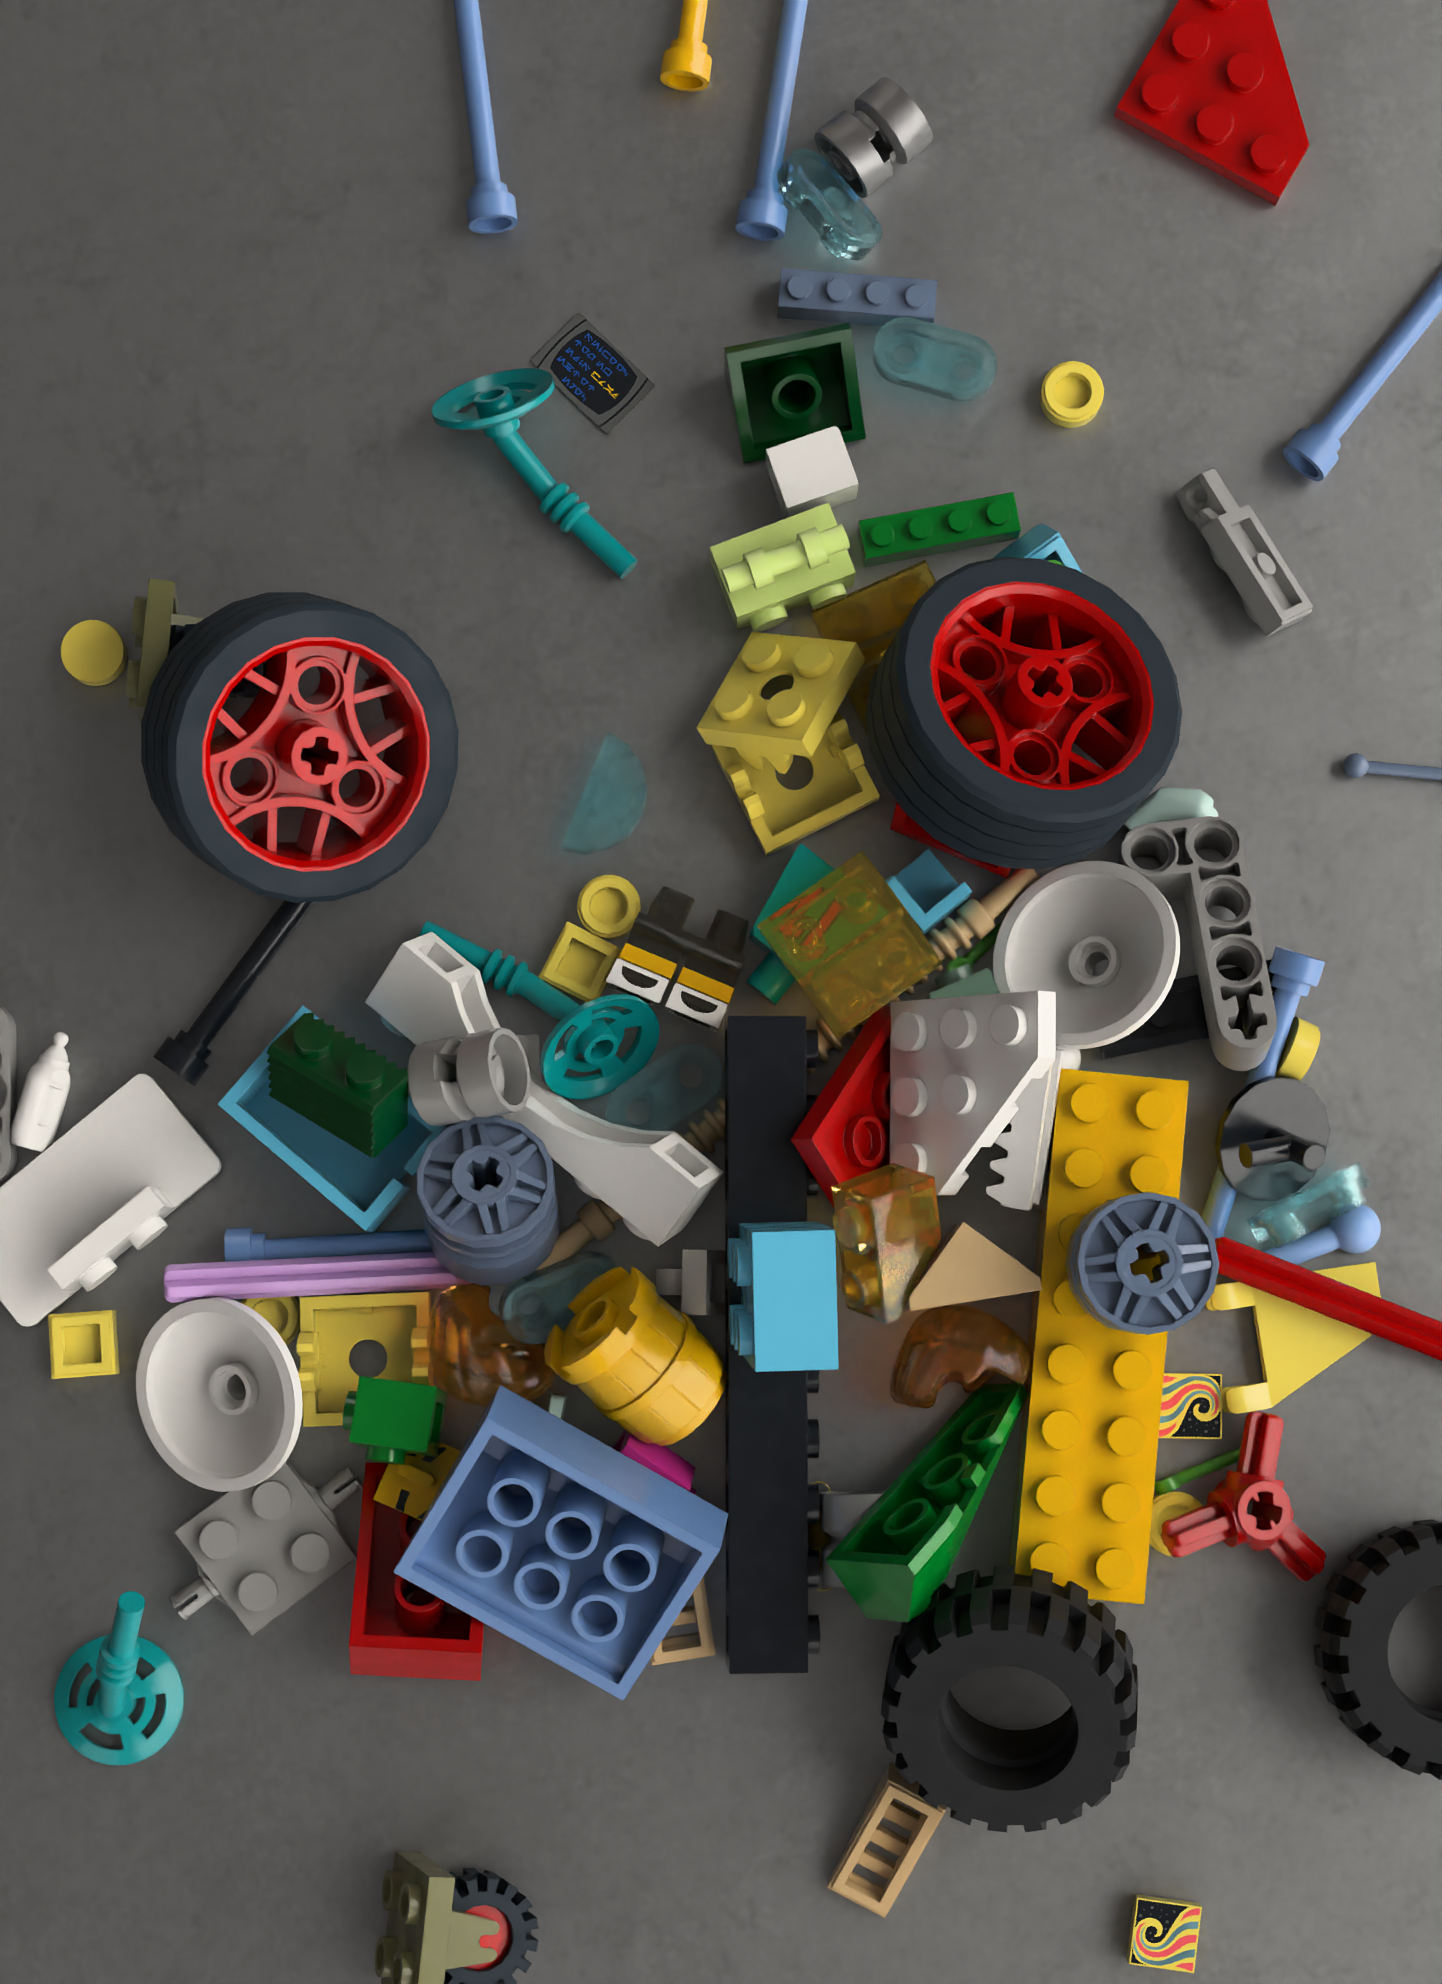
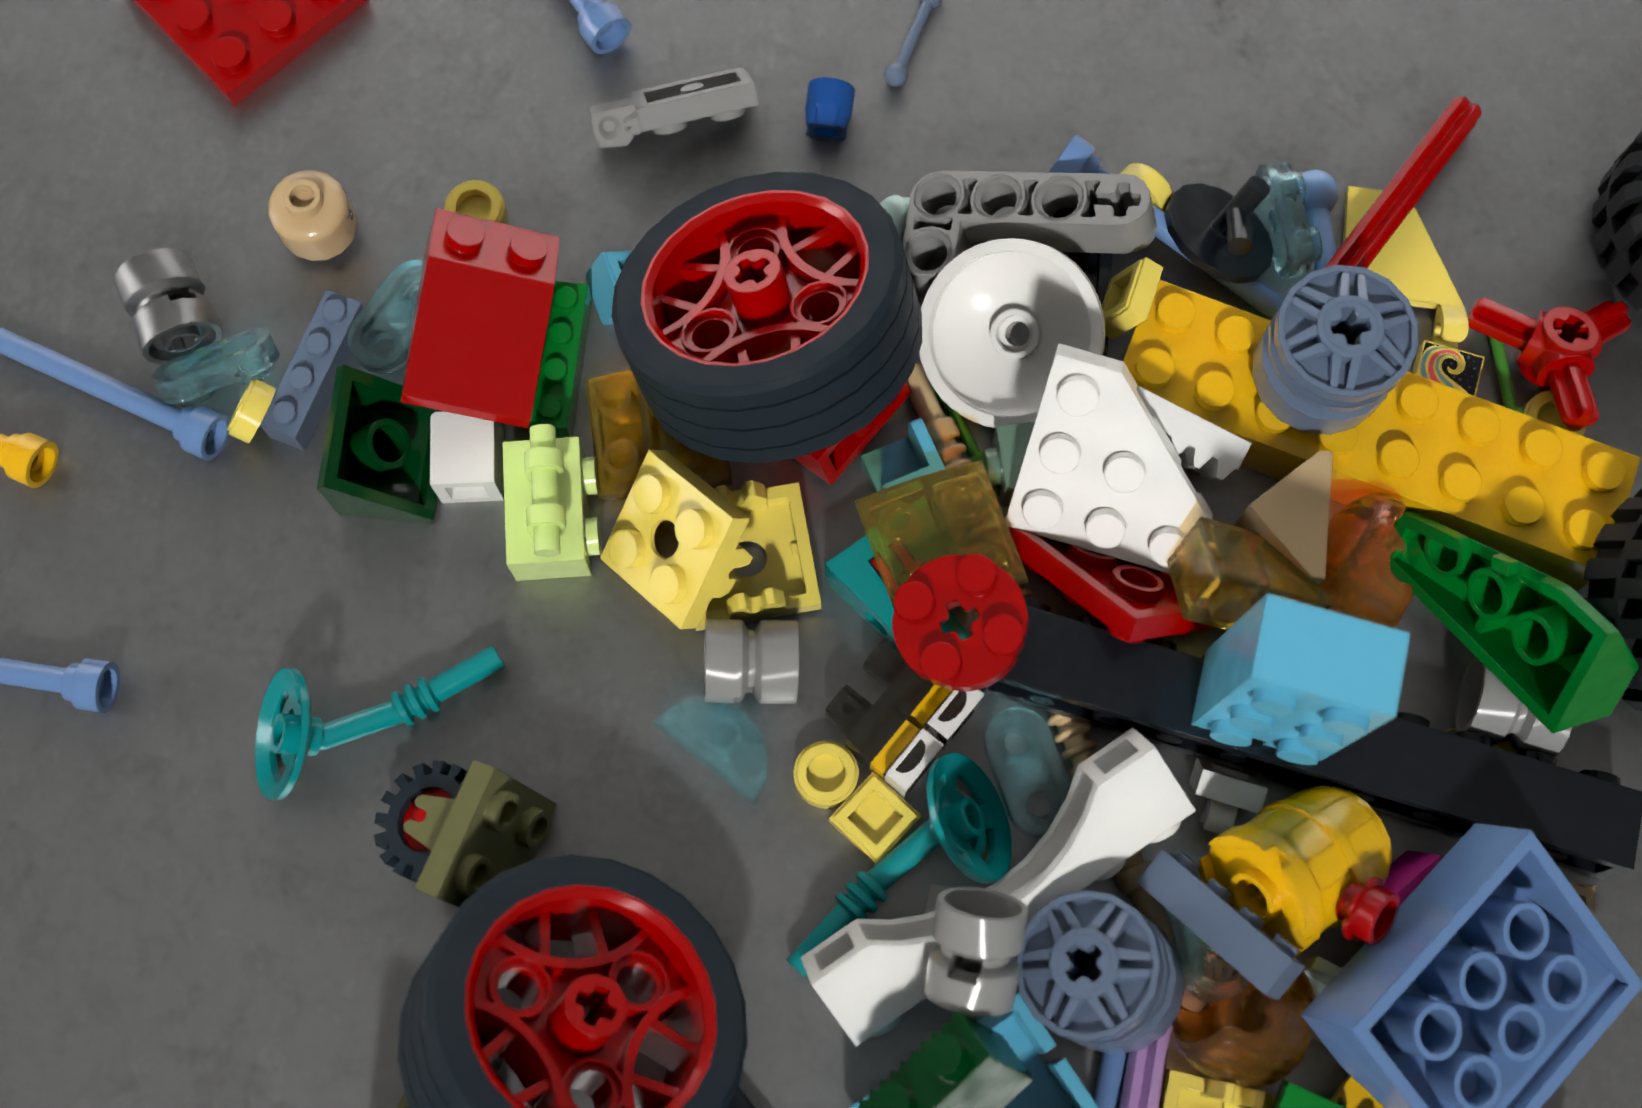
camera: 75 degrees left, 10 degrees down
sticker [531,313,655,434] -> none
none -> light yellow tile [226,379,277,444]
none -> tan head [268,170,357,261]
none -> olive plate [374,760,557,908]
none -> red slope [400,208,560,428]
none -> light grey wheel [704,619,799,704]
none -> blue hose [805,77,855,142]
none -> red plate [892,553,1029,692]
none -> light yellow tile [1101,257,1164,340]
none -> sand blue piece [1136,848,1306,1000]
none -> red plate [1336,876,1400,946]

